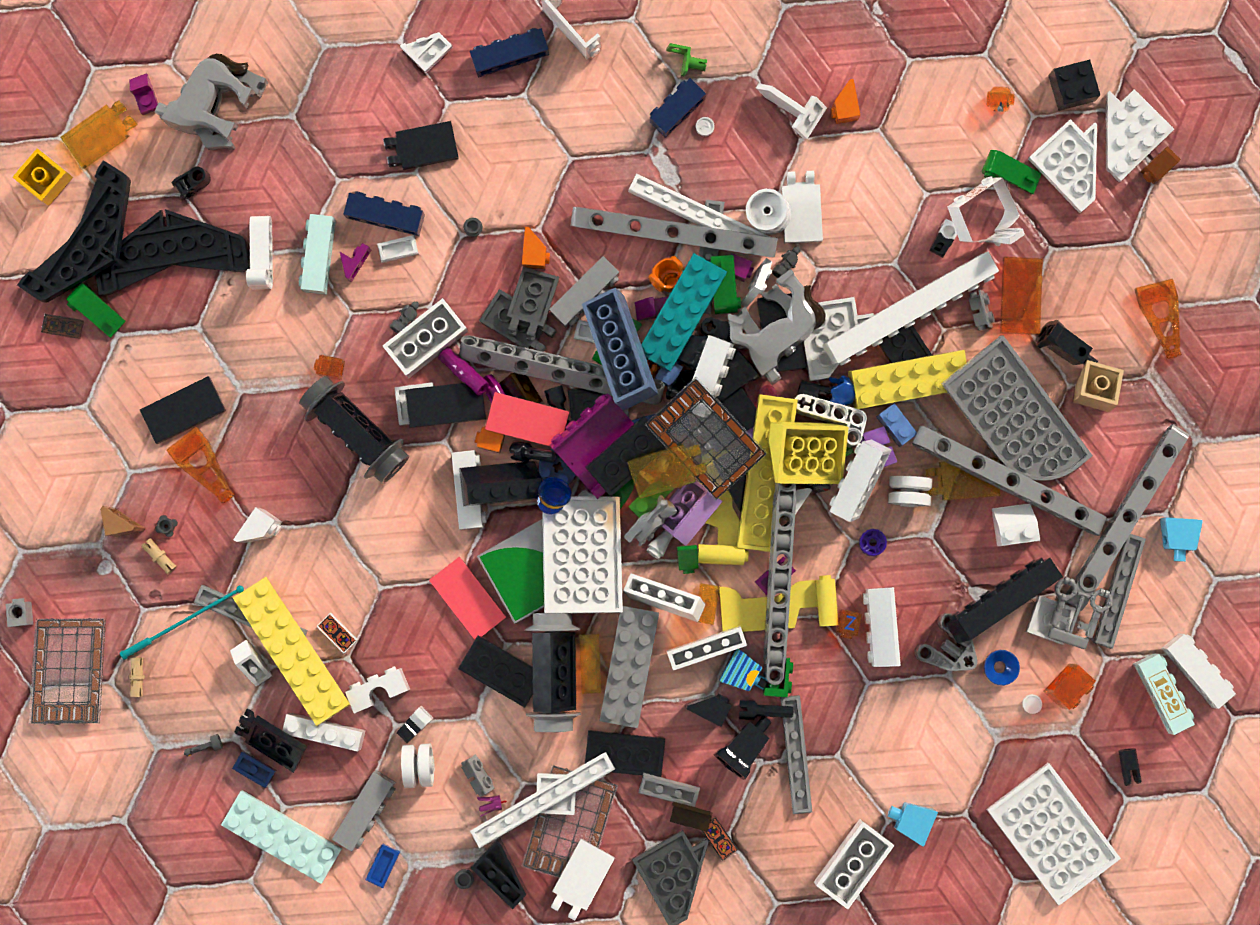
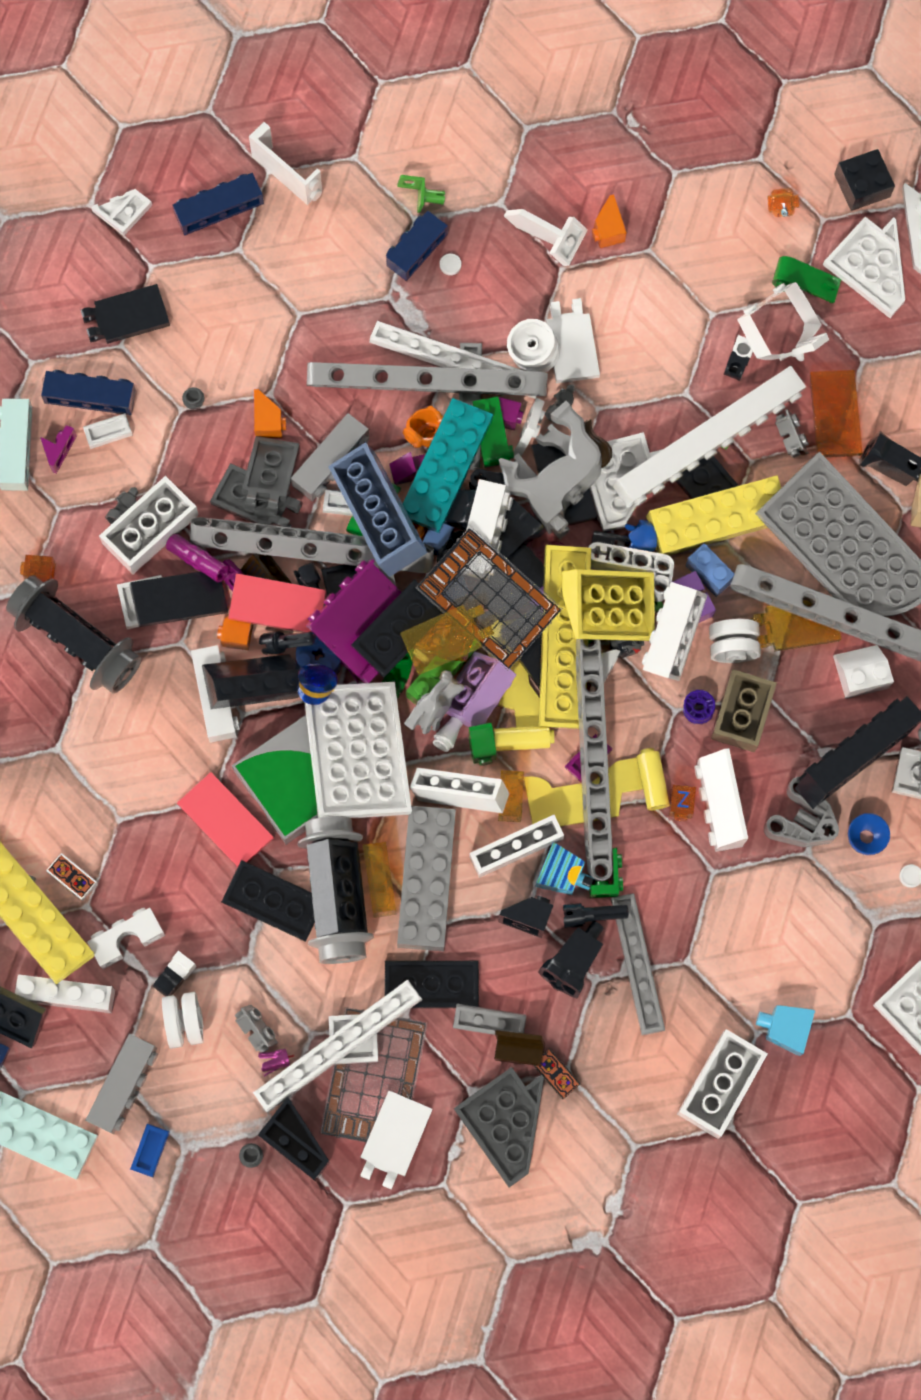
camera: 10 degrees left, 10 degrees down
none -> dark tan brick [711,669,777,753]

